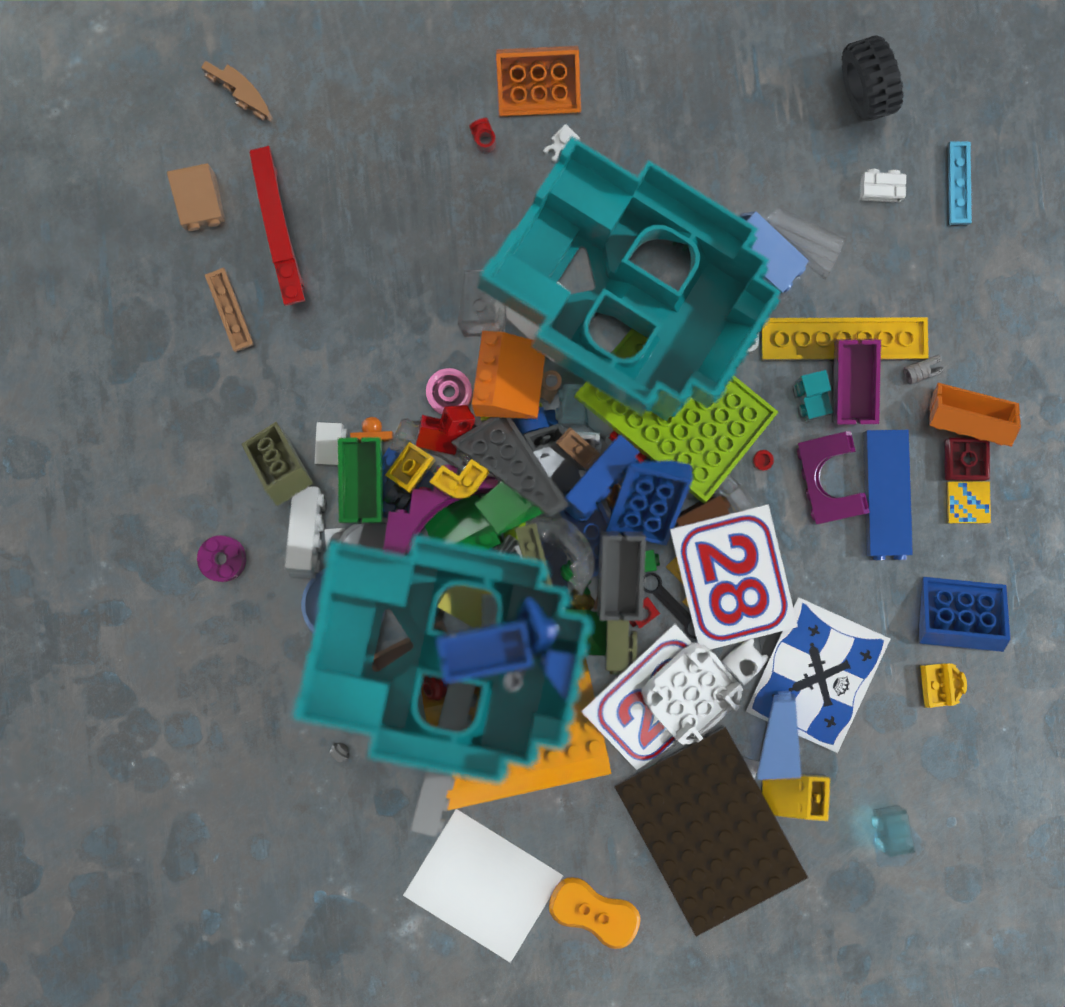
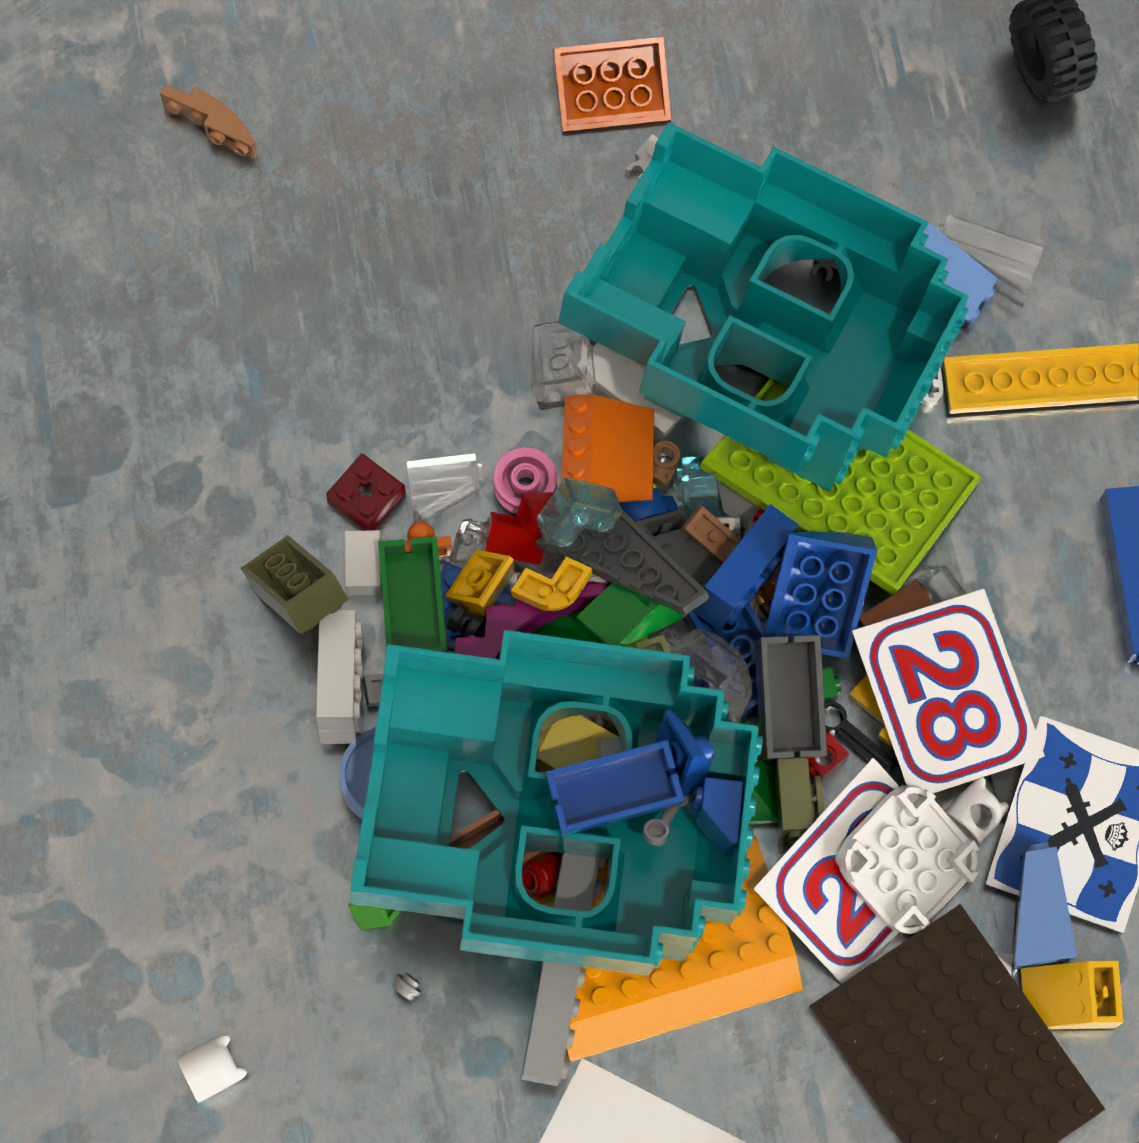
camera: 10 degrees left, 15 degrees down
medium nougat slope [167,163,225,231] -> none
magenta wheel [197,535,247,582] -> none
medium nougat plate [205,268,254,352] -> none
red slope [249,146,305,306] -> none
red piece [469,118,496,153] -> none
red tile [752,450,774,471] -> none
teal brick [793,370,833,421] -> none
magenta arch [797,431,870,525] -> none
magenta piece [833,338,881,424] -> none
white brick [860,169,906,202] -> none
none -> white piece [176,1035,247,1103]
none -> dark red brick [326,454,406,531]
none -> clear slope [407,453,484,523]
none -> clear light blue brick [536,477,624,549]

